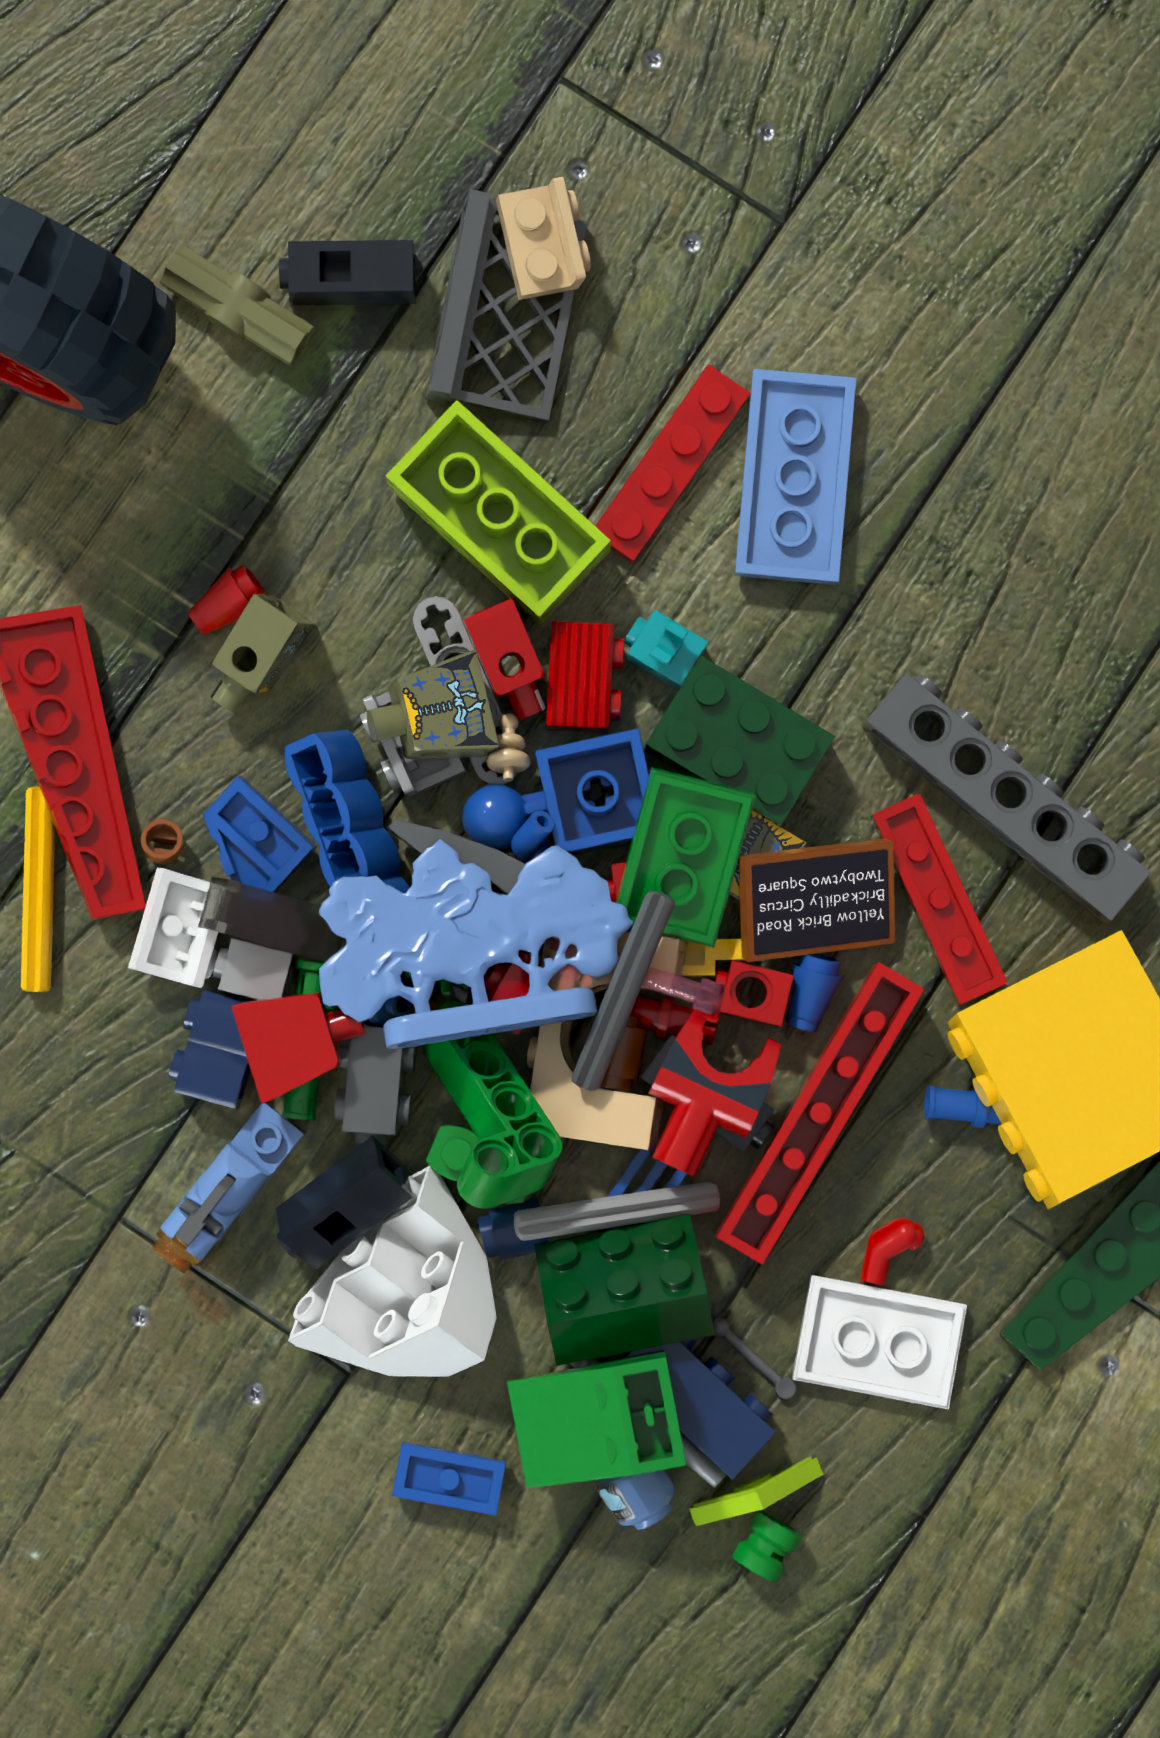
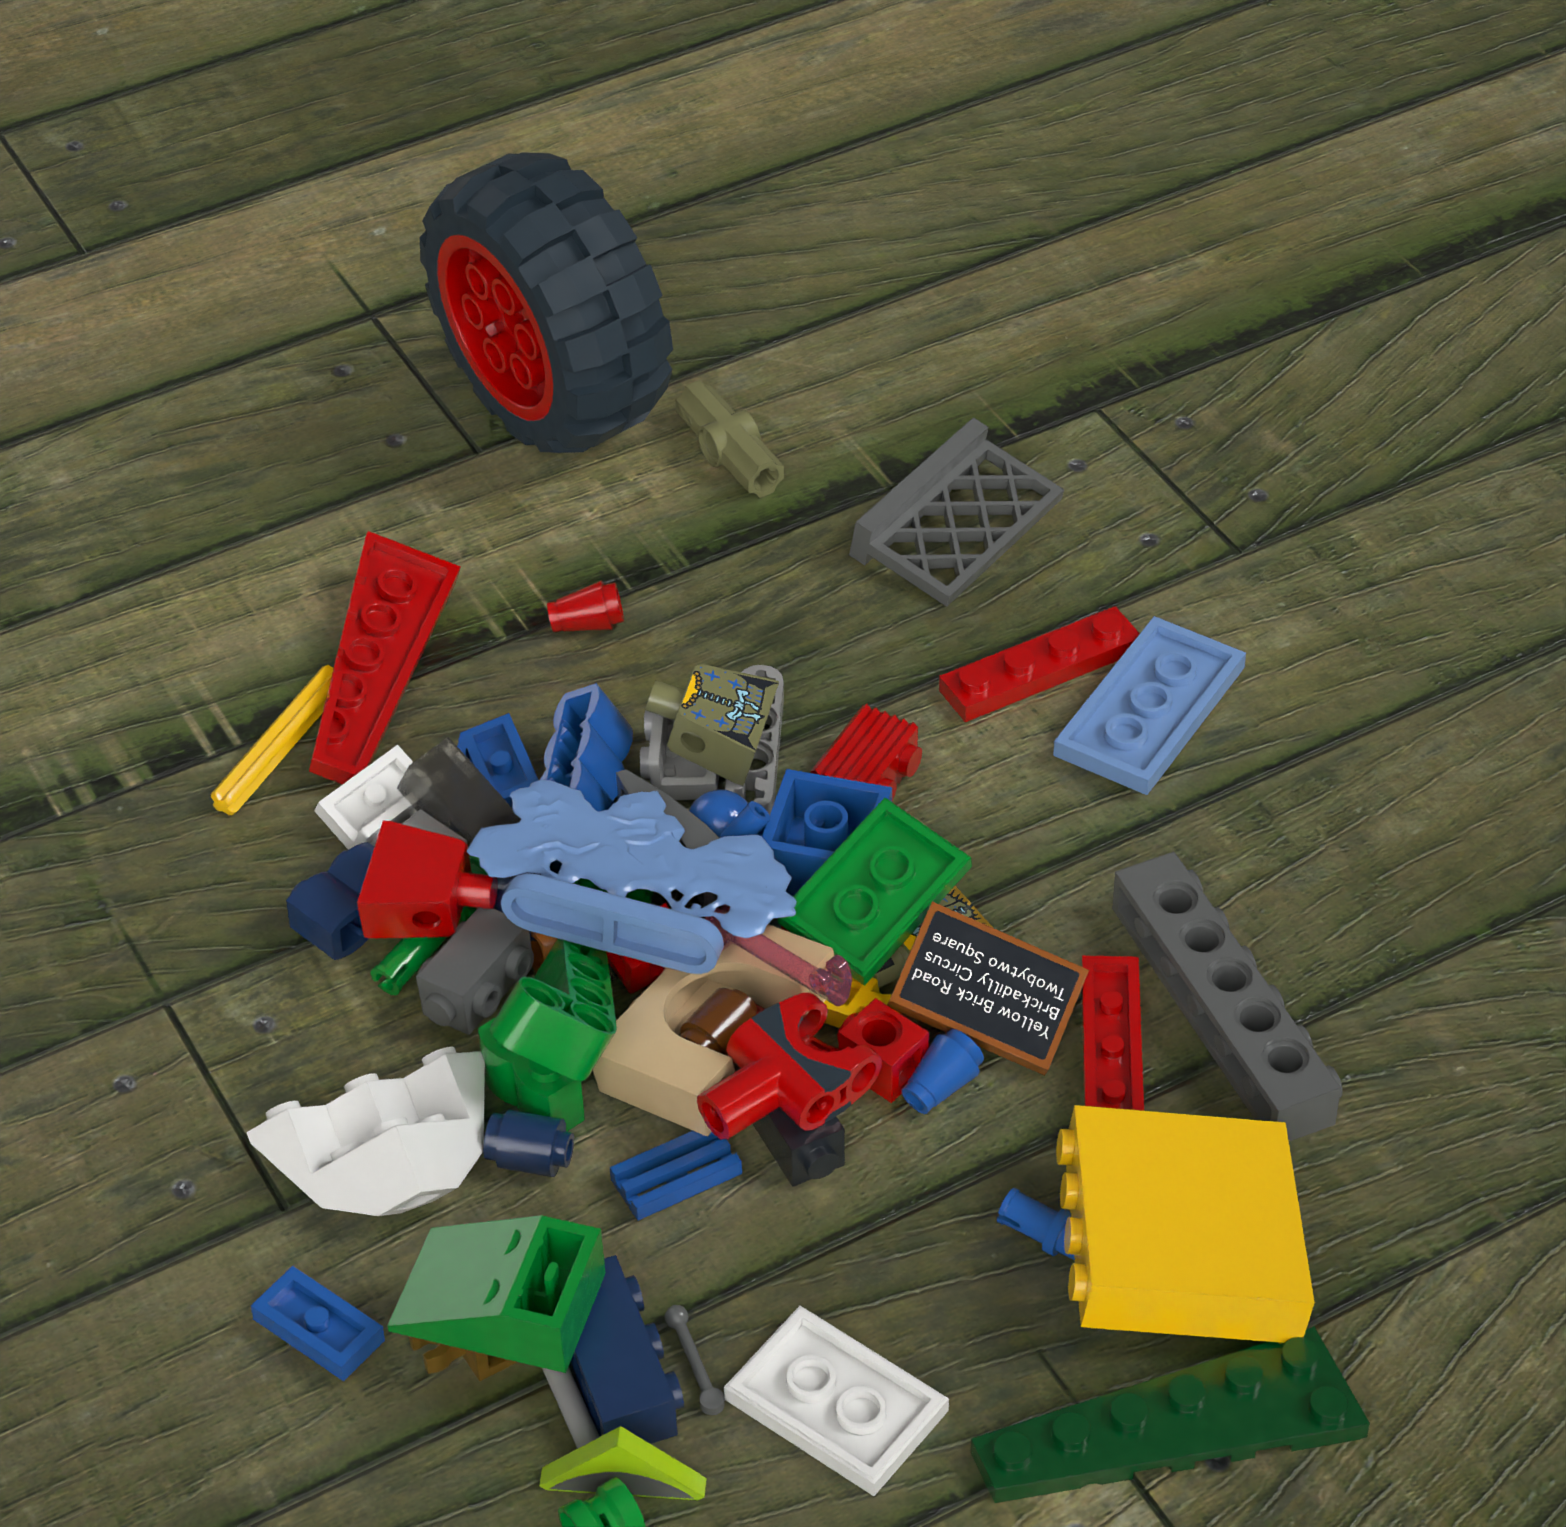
camera: 25 degrees right, 40 degrees down
dark orange hinge [141,819,184,864] -> none
medium blue plate [152,1102,306,1273] -> none
olive torso [210,594,316,713] -> none
black brick [276,1135,413,1270] -> none
black brick [279,240,416,306] -> none
lime brick [385,400,611,627] -> none
red torso [461,598,546,721] -> none
tan hair [486,713,531,782] -> none
tan bracket [496,177,591,300] -> none
light grey axle [514,1182,720,1241] -> none
dark green brick [534,1214,714,1366] -> none
dark grey axle [571,890,675,1091] -> none
medium blue head [596,1470,675,1530] -> none
teal brick [624,609,708,692] -> none
dark green brick [645,655,835,827] -> none
red brick [714,962,924,1265] -> none
red arm [860,1218,924,1285] -> none

